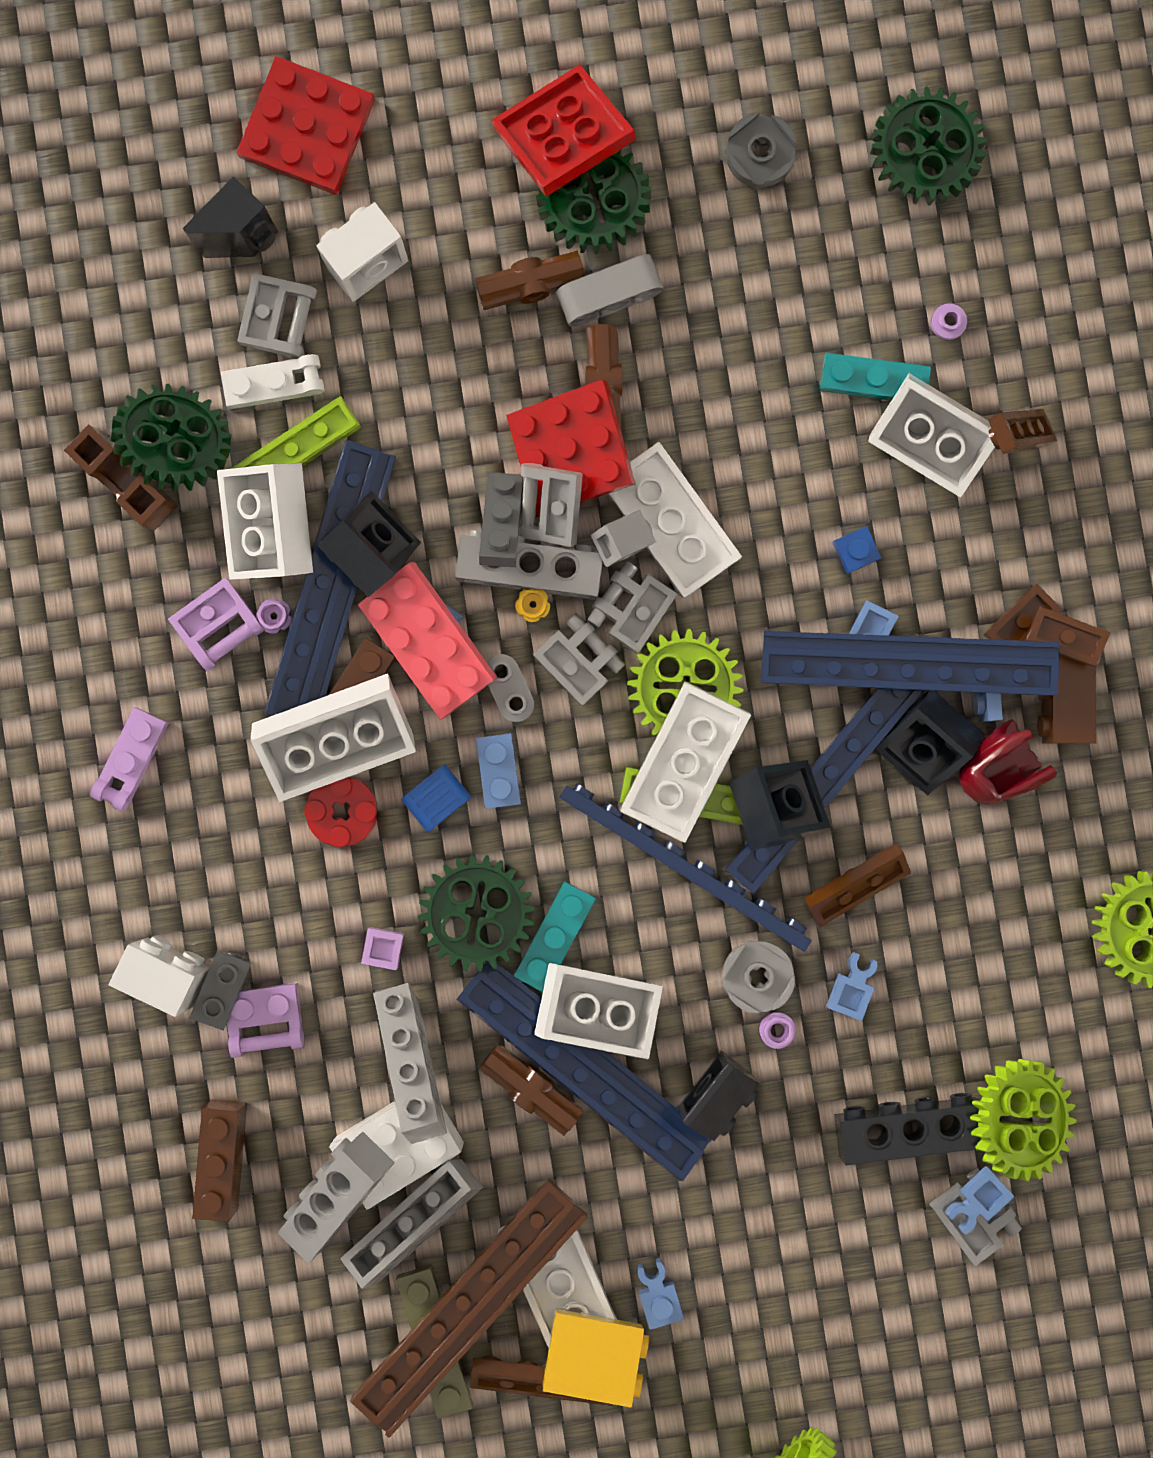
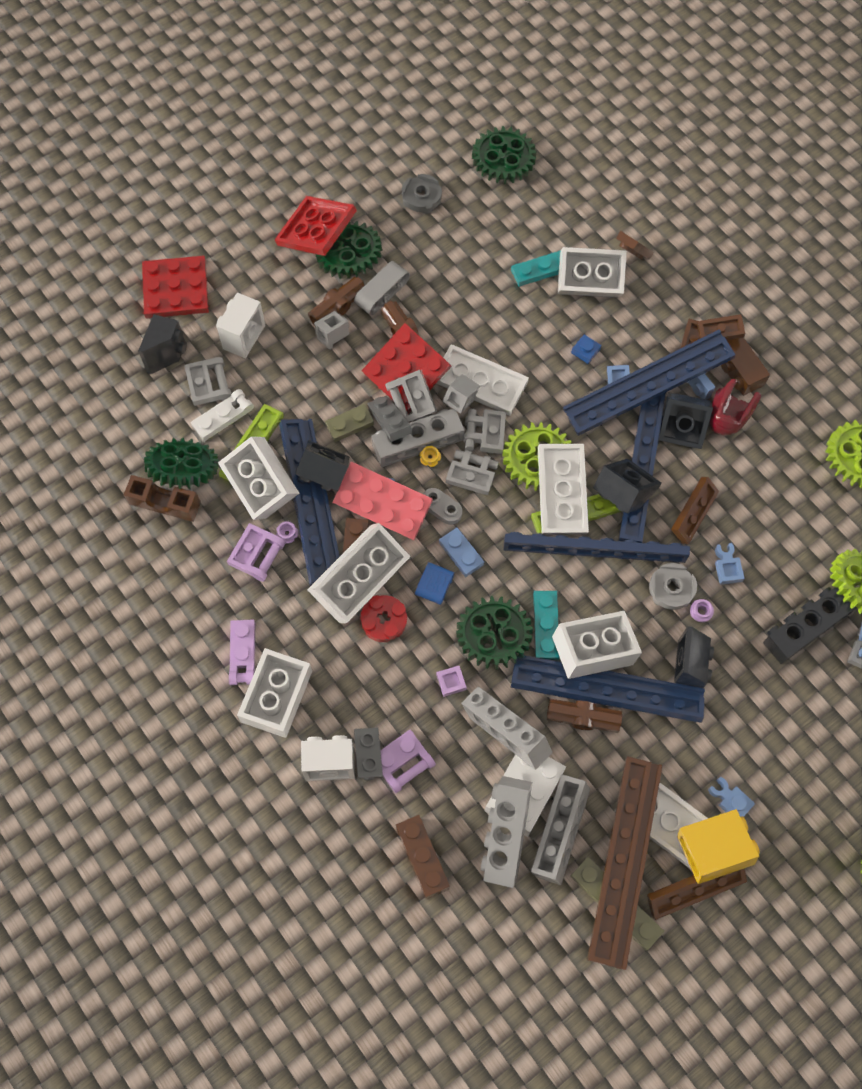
camera: 25 degrees left, 20 degrees down
lavender plate [931,304,967,340] -> none
none -> white brick [237,648,312,738]
none -> light grey brick [314,311,350,349]
none -> olive plate [325,404,374,442]

